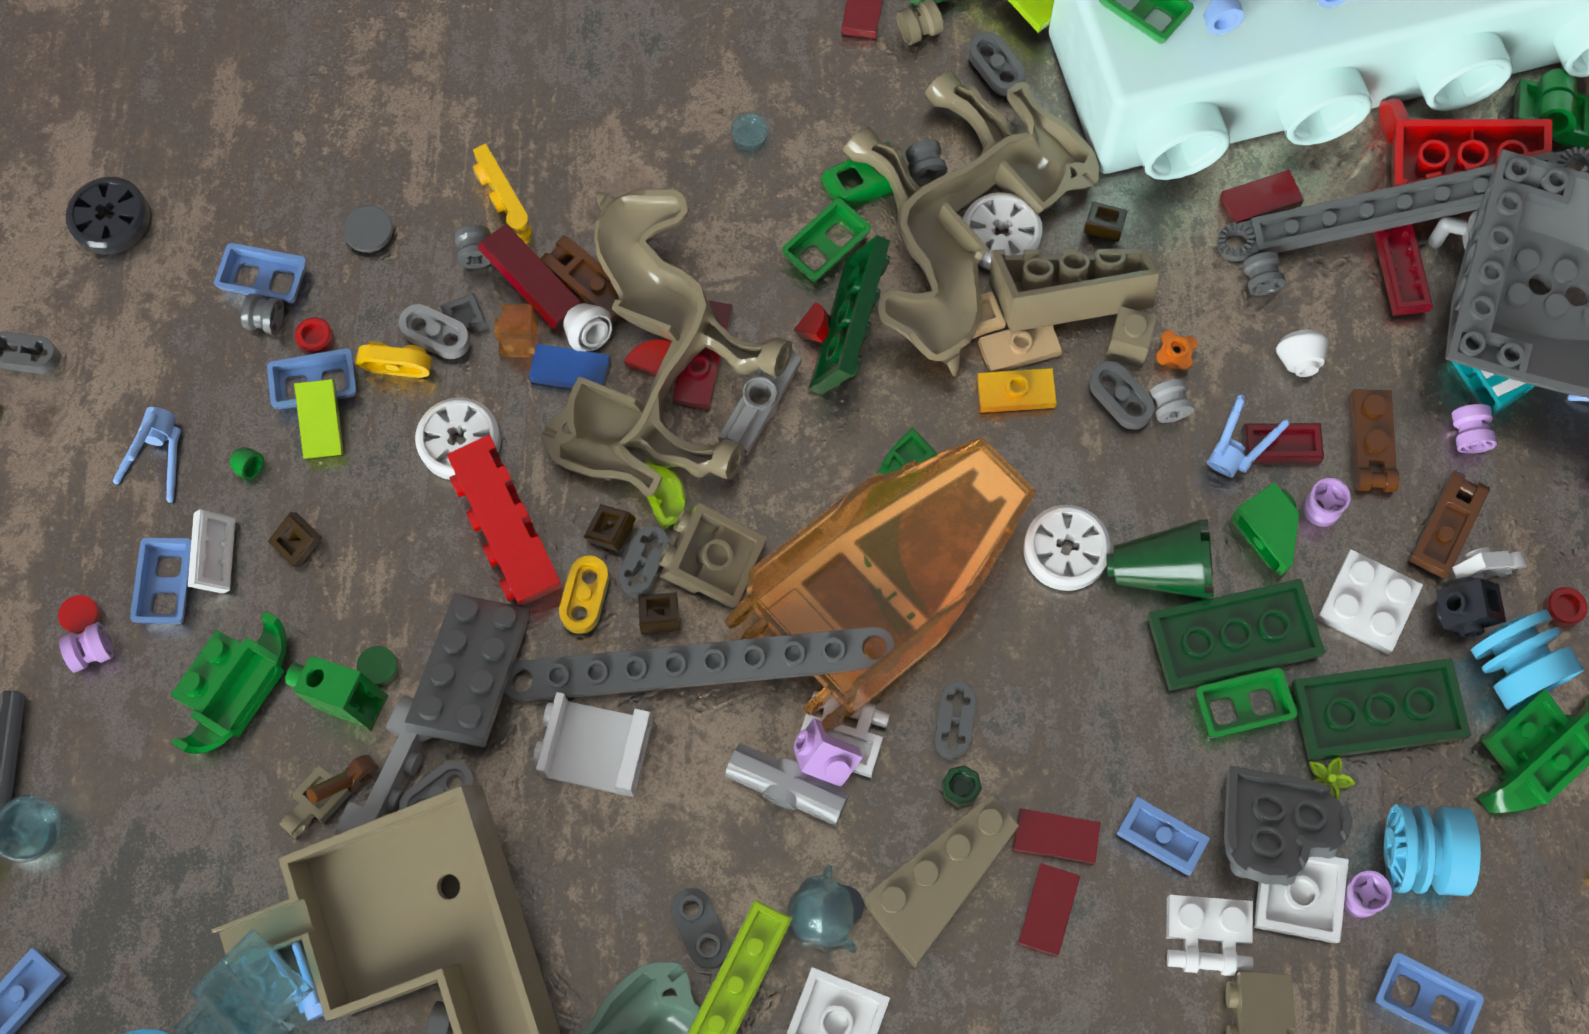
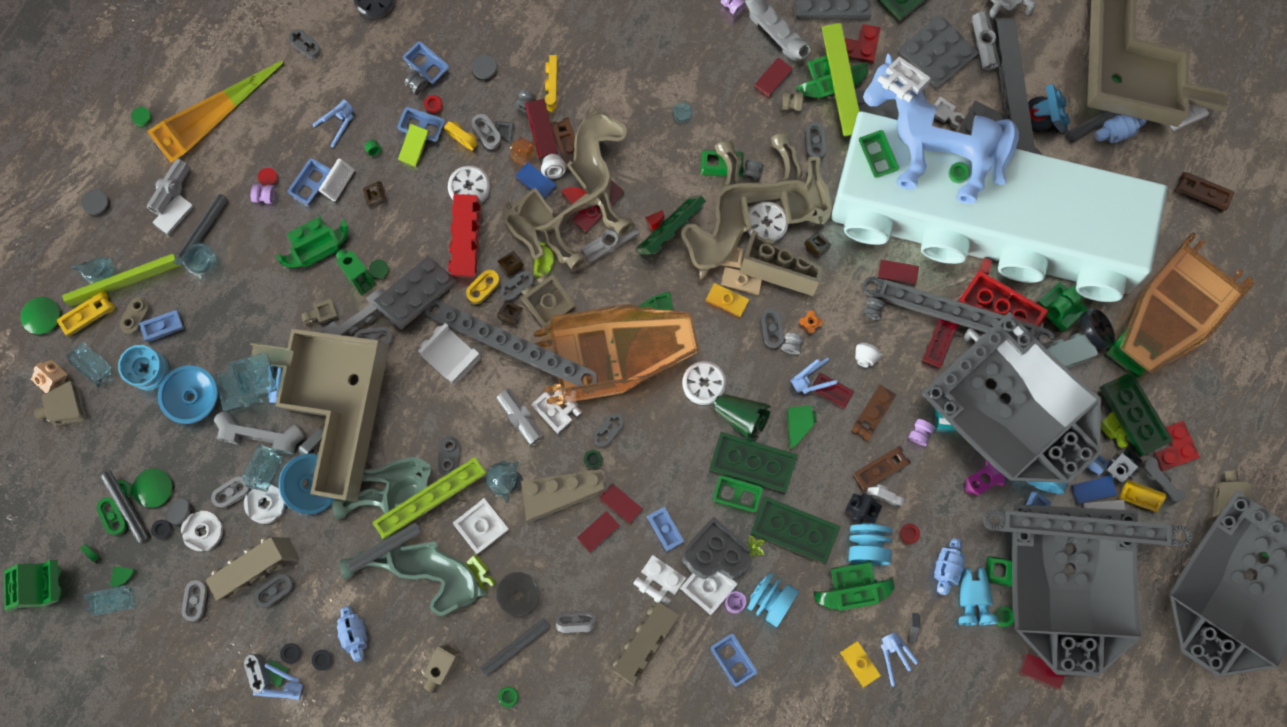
camera: 30 degrees right, 5 degrees up
reddish brown bar [306,755,379,804] -> none
green piece [782,198,872,282] -> none
lavender bracket [794,718,863,787] -> none
dark tan brick [1106,306,1157,367] -> none
lavender wheel [1303,478,1351,527] -> none
white plate [1315,549,1423,655] -> none

